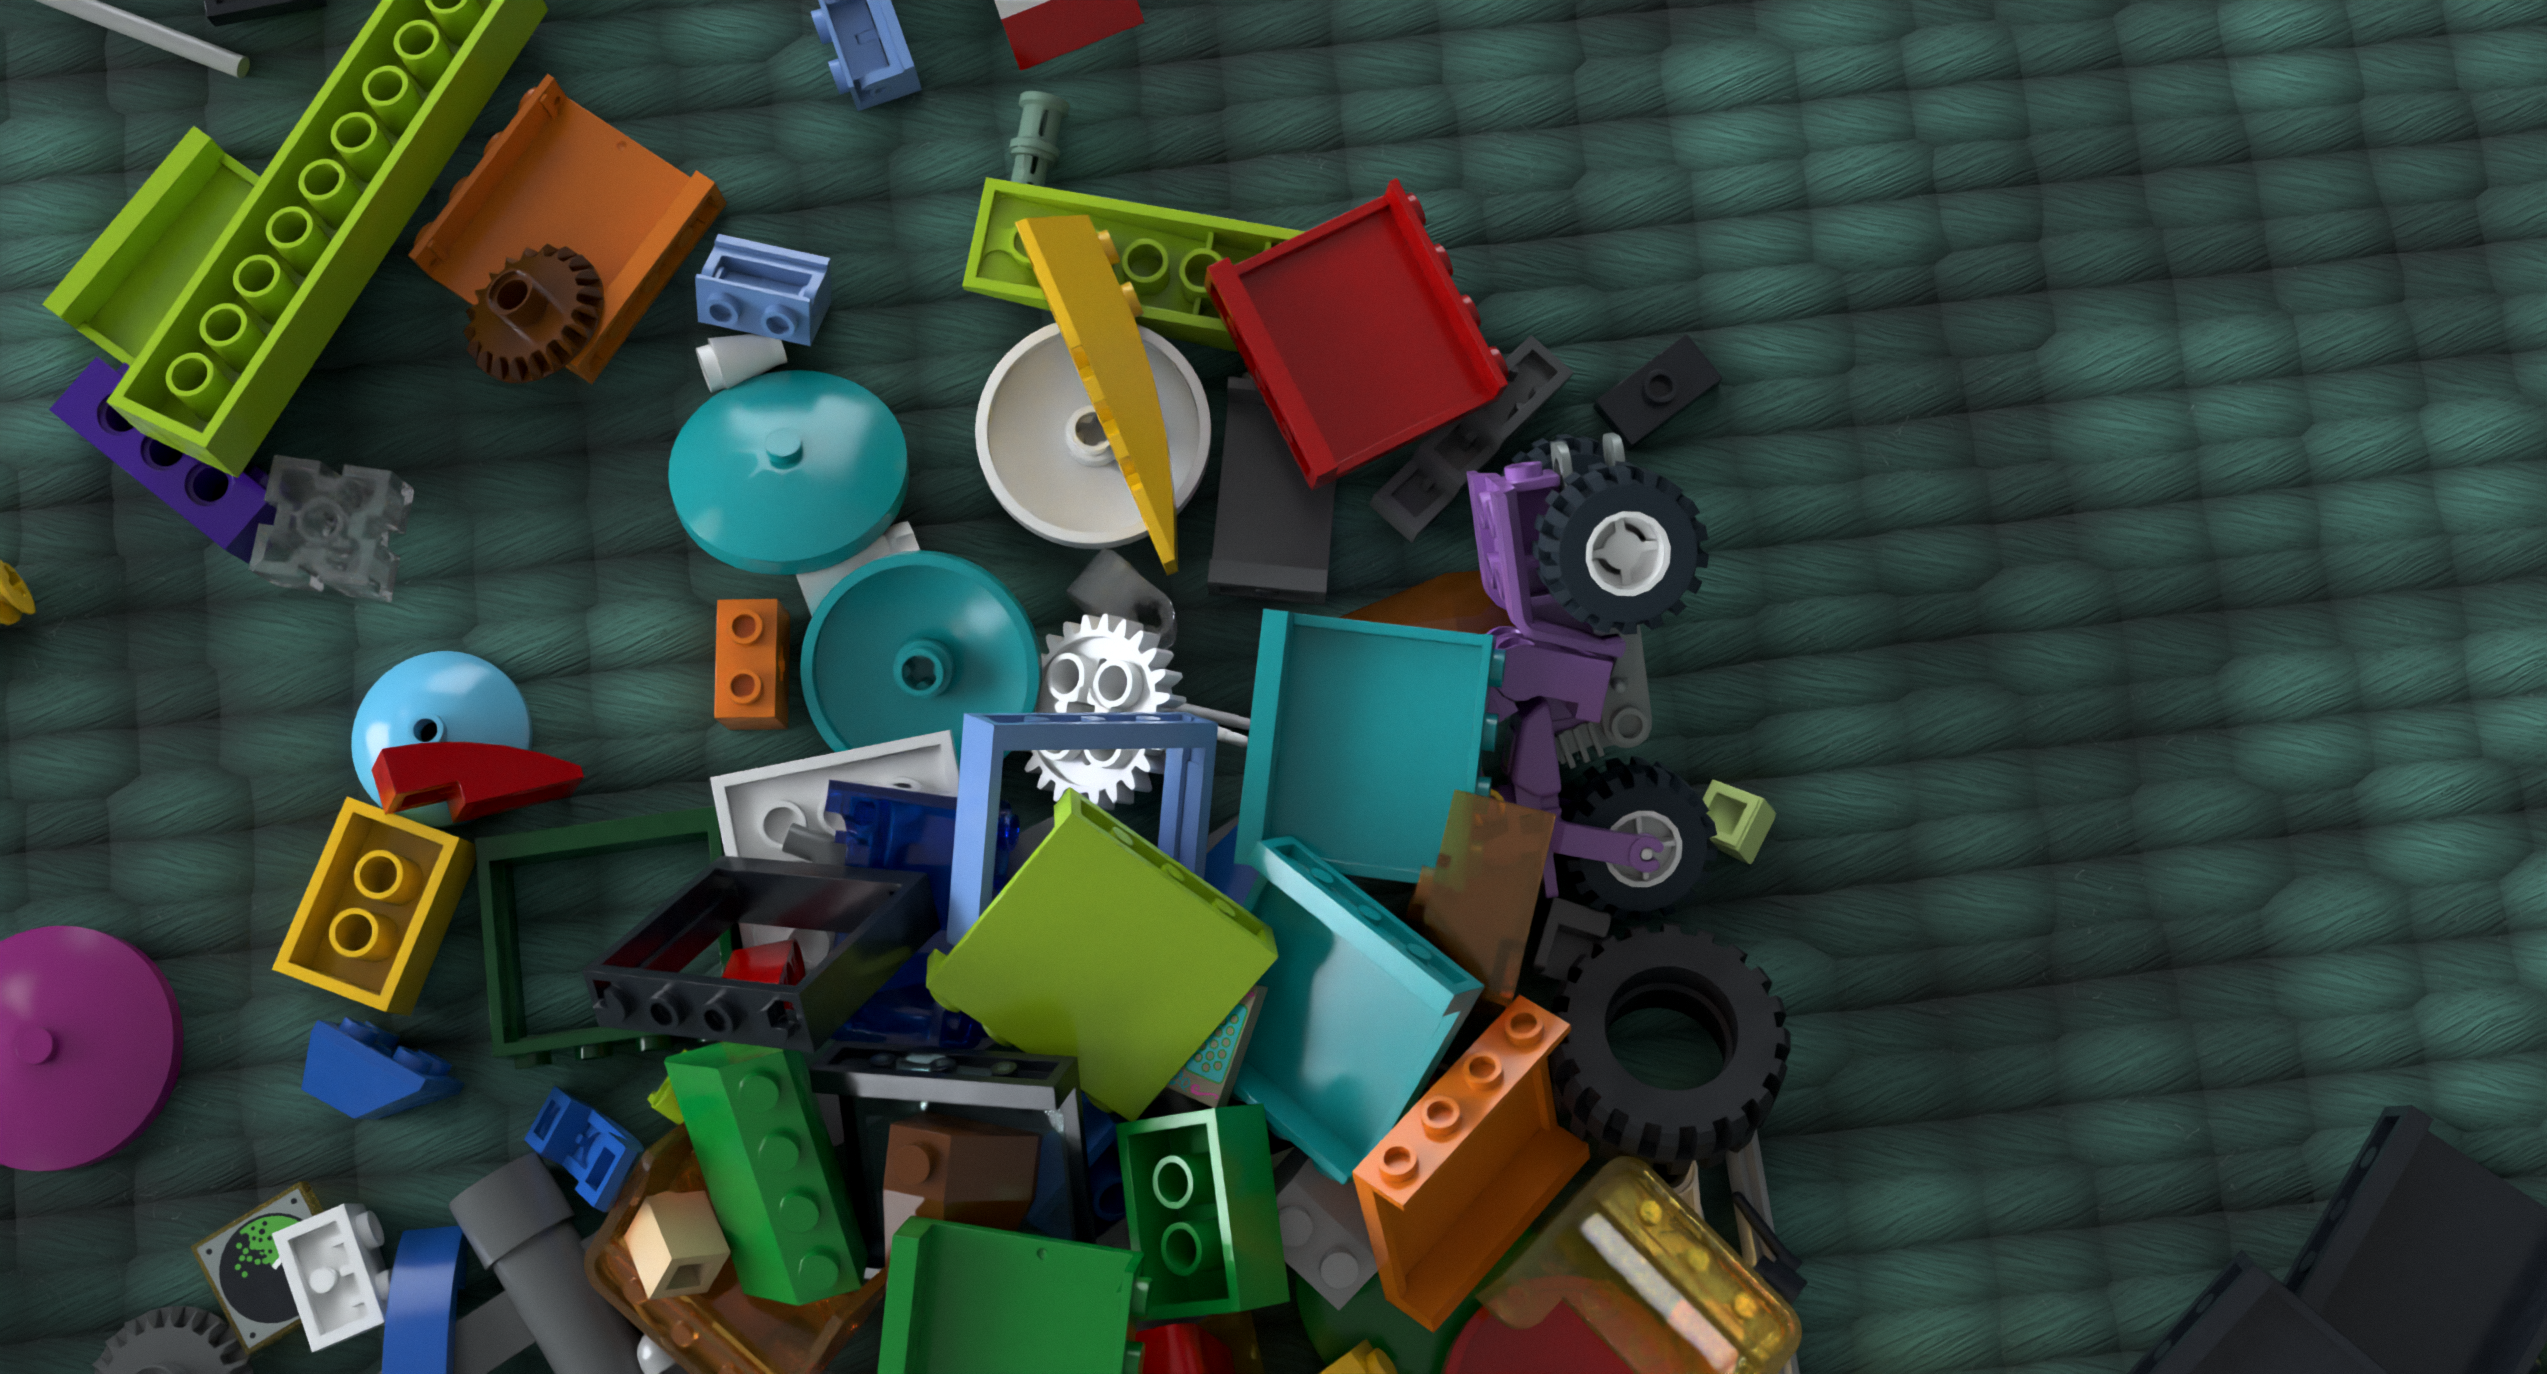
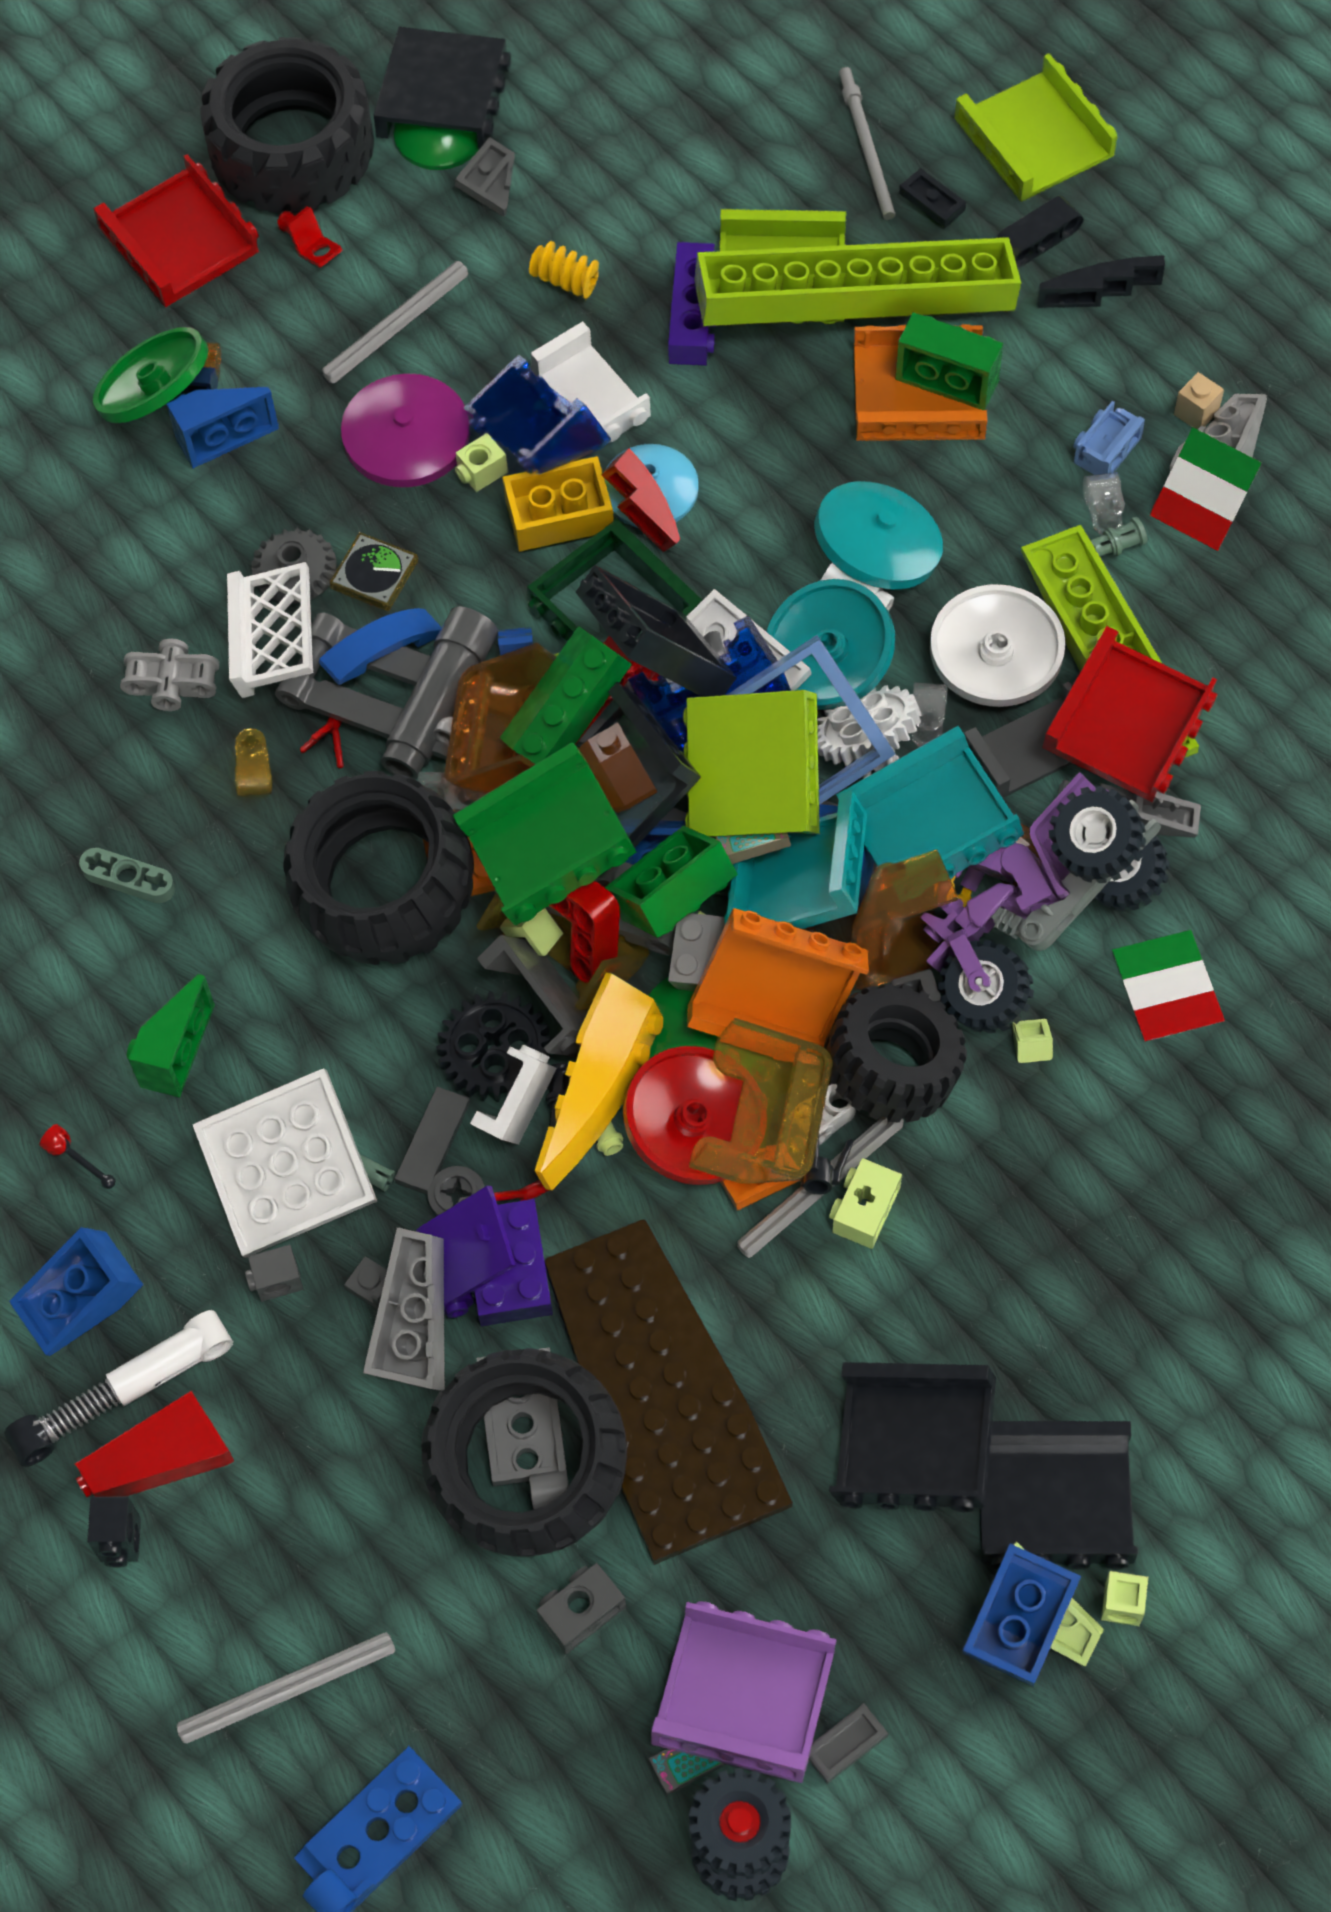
camera: 60 degrees right, 15 degrees down
clear brick [249,455,415,602] -> none
white bracket [272,1204,393,1352] -> none
blue slope [301,1016,465,1120] -> none
reddish brown gear [463,243,604,383] -> none
tan brick [624,1191,731,1300] -> none
medium blue hinge [695,234,831,346] -> none
white cone [696,334,787,393] -> none
orange brick [714,599,790,730] -> none
yellow wedge [1015,215,1178,576] -> none
black plate [1593,334,1722,451] -> none
none -> yellowish green brick [455,433,508,492]
none -> clear blue windscreen [464,354,611,475]
none -> white panel [531,322,651,448]
none -> yellowish green brick [829,1158,902,1249]
none -> green brick [895,312,1003,410]
none -> clear piece [1083,472,1125,535]
none -> sticker [1112,930,1225,1041]

